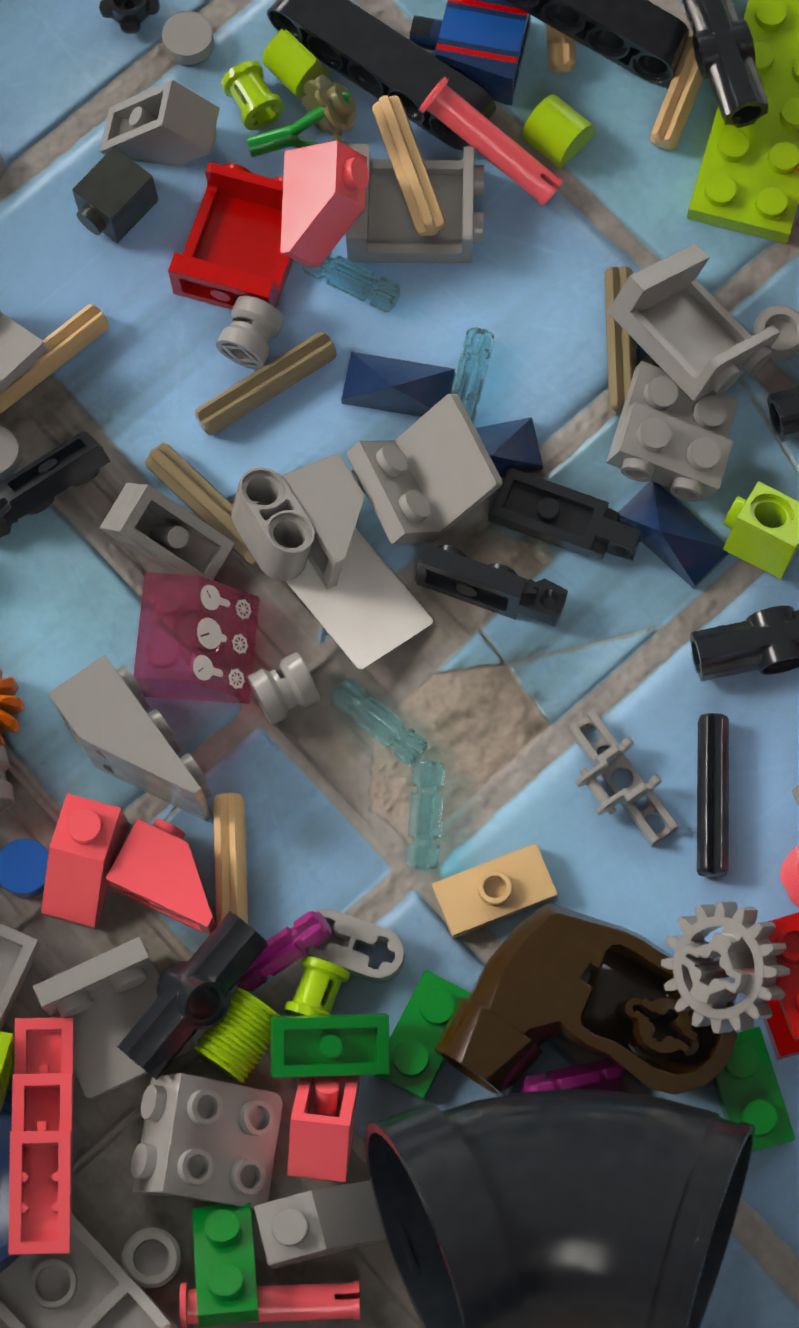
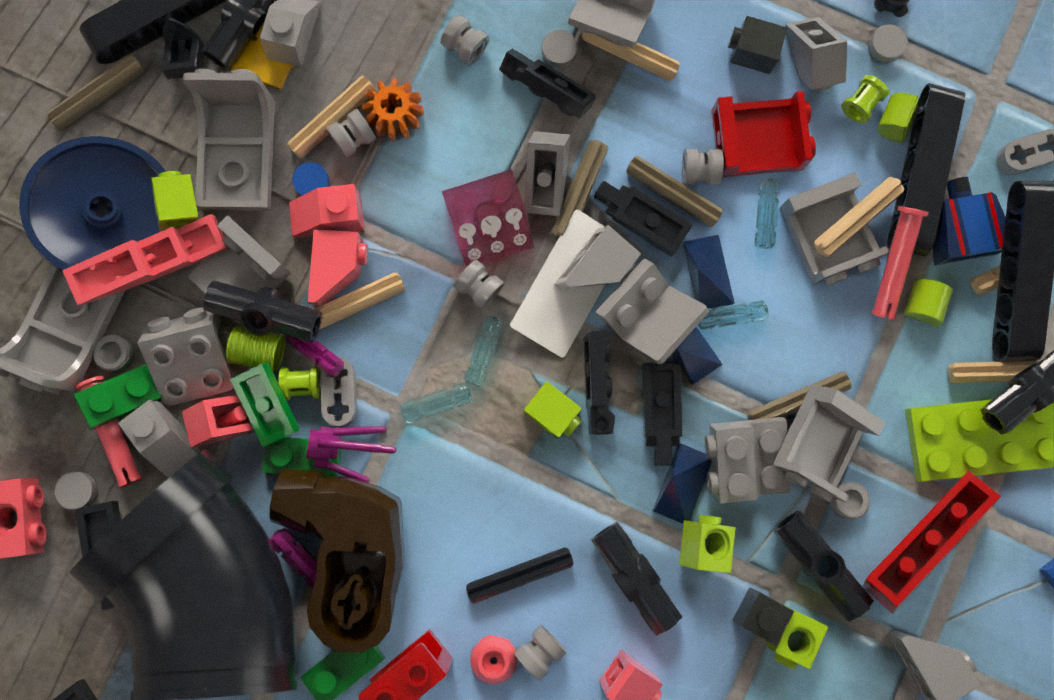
camera: 60 degrees right, 10 degrees up
light grey slope [48,655,213,821] -> none
light grey beam [231,467,315,581] -> none
plant [246,75,356,158] -> none
coral slope [280,140,369,268] -> none
tan plate [432,843,558,939] -> none
light grey piece [568,710,678,847] -> none
light grey gear [661,902,790,1033] -> none
none -> magenta plant [306,426,397,483]
none -> lime brick [523,381,582,439]
none -> black hinge [594,180,692,257]

